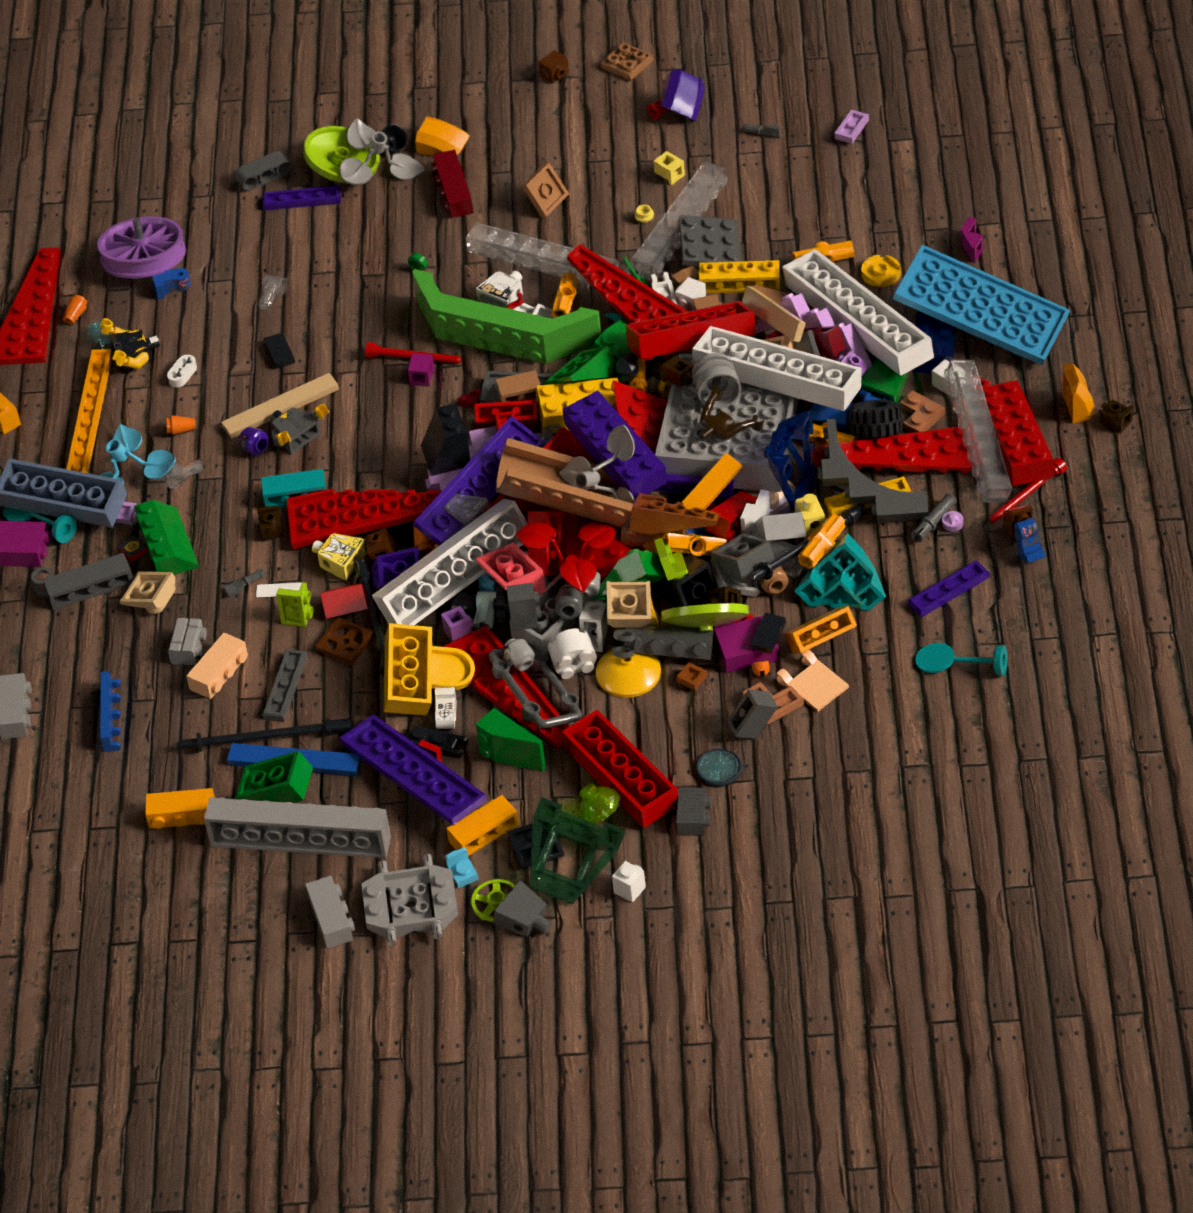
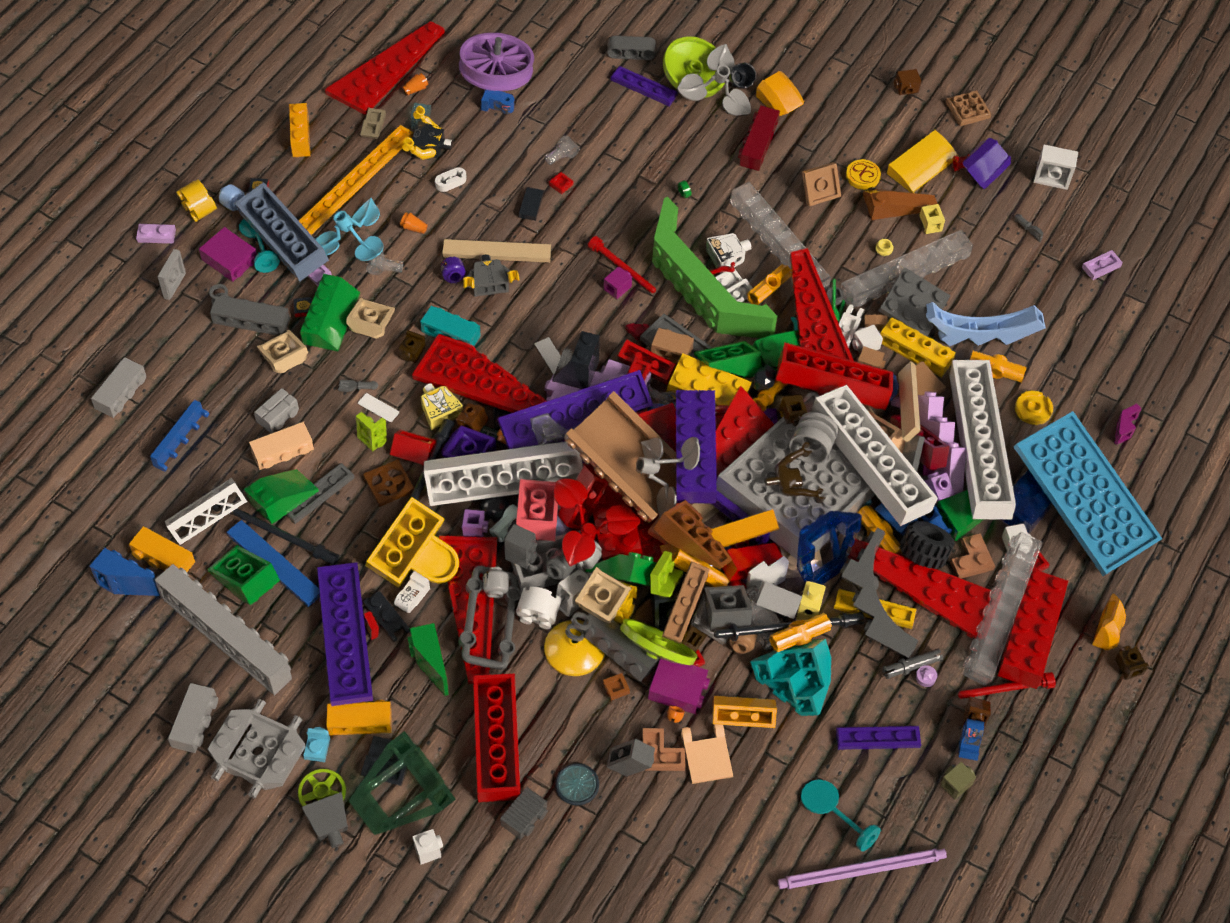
camera: 25 degrees right, 10 degrees up
clear neon green piece [579,783,620,825] -> none
black tile [750,613,786,654] -> none
none -> blue slope [90,548,160,596]
none -> white fence [165,478,247,545]
none -> green slope [244,469,319,524]
none -> tan slope [346,298,395,338]
none -> dark tan slope [360,108,386,139]
none -> white sticker [535,337,561,374]
none -> red tile [549,172,574,194]
none -> medium nougat tile [662,561,710,644]
none -> lavender piece [778,849,947,889]
none -> yellow tile [846,159,881,190]
none -> dark orange wedge [863,189,938,220]
none -> yellow slope [887,130,959,193]
none -> light blue arch [926,302,1046,346]
none -> olive brick [940,762,976,800]
none -> white brick [1033,145,1078,190]

